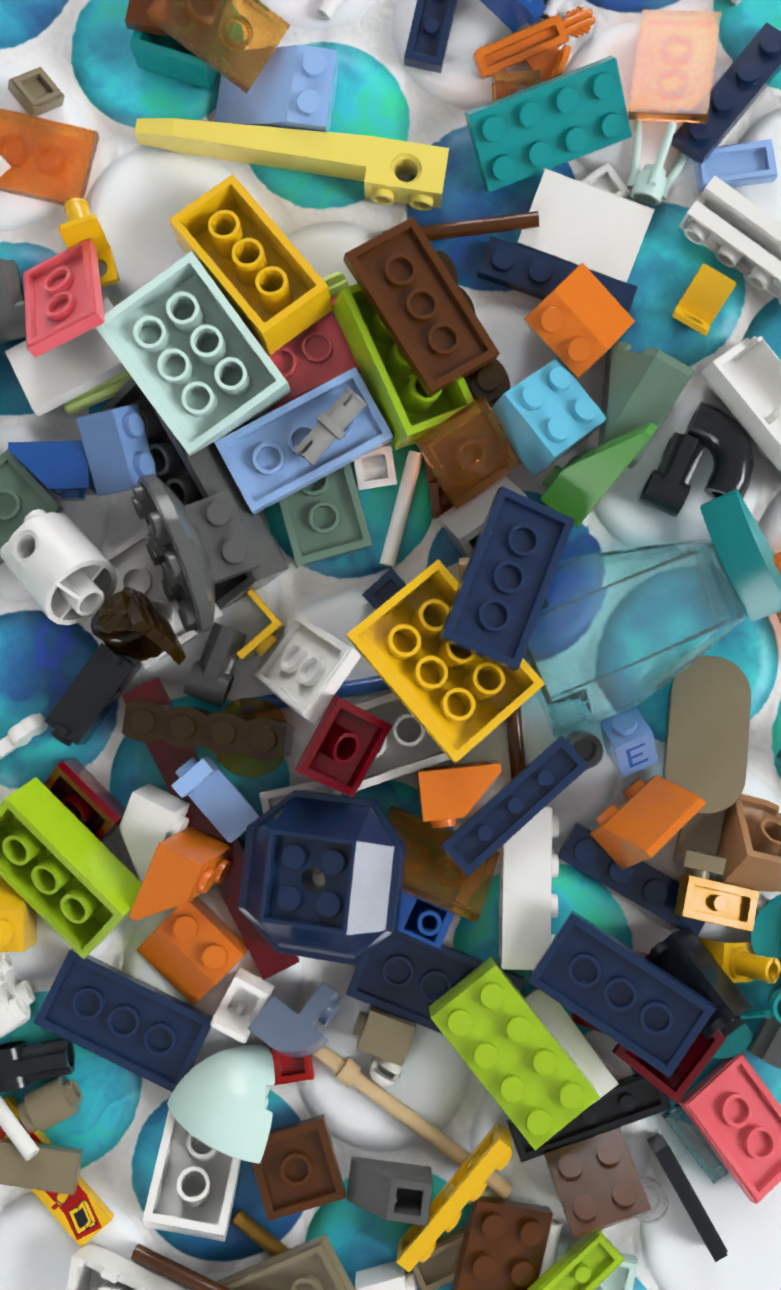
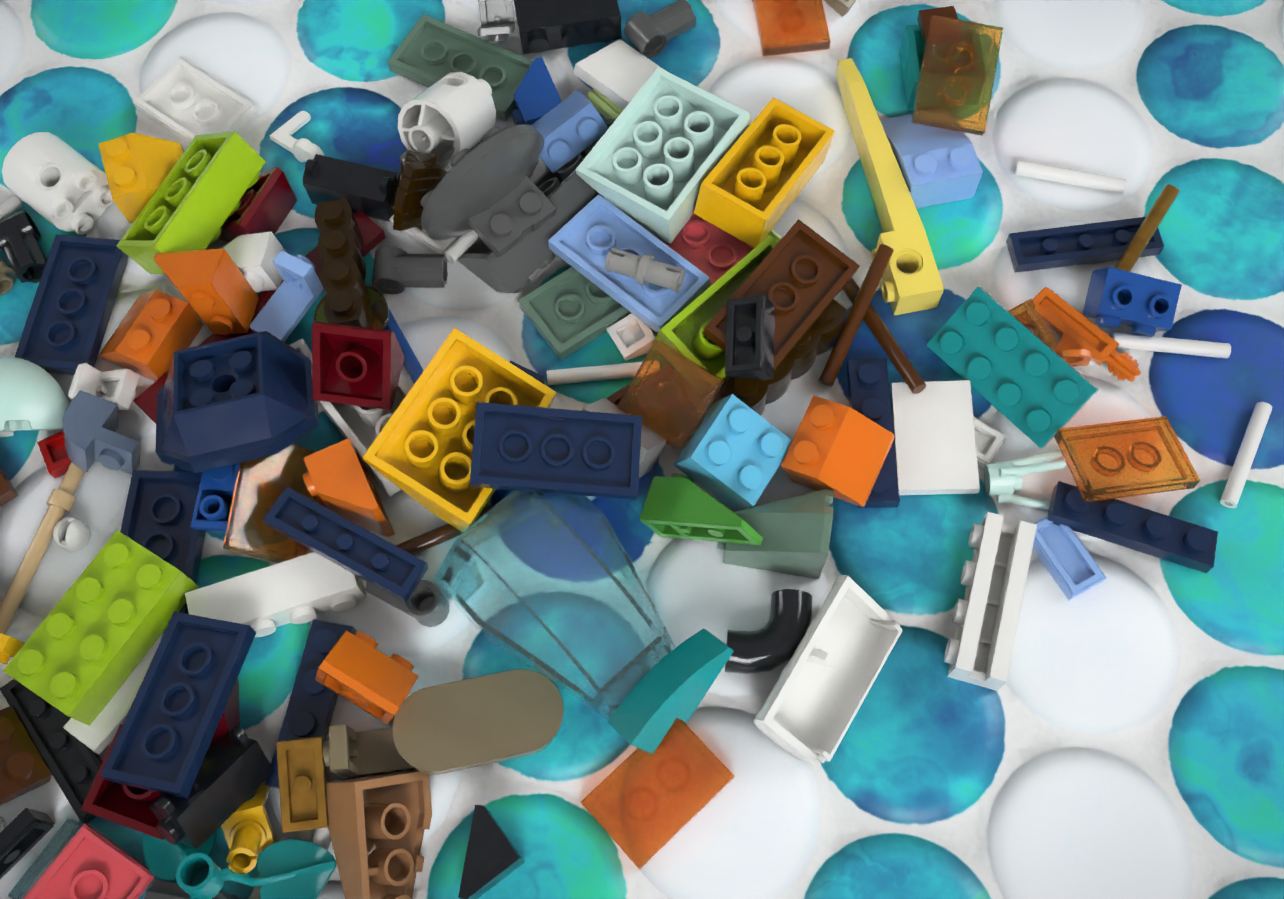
camera: 80 degrees right, 20 degrees down
coral tile [23,239,105,358] -> none
yellow bracket [58,198,120,288] -> none
yellow bracket [236,589,285,661] -> none
white tile [253,613,362,724] -> none
dark tan brick [352,1005,416,1066] -> none
medium blue brick [599,706,659,778] -> none
black piece [639,432,705,517] -> none
yellow bracket [672,263,736,336] -> none
none -> black slope [725,295,775,380]
none -> reddish brown bar [818,244,894,387]

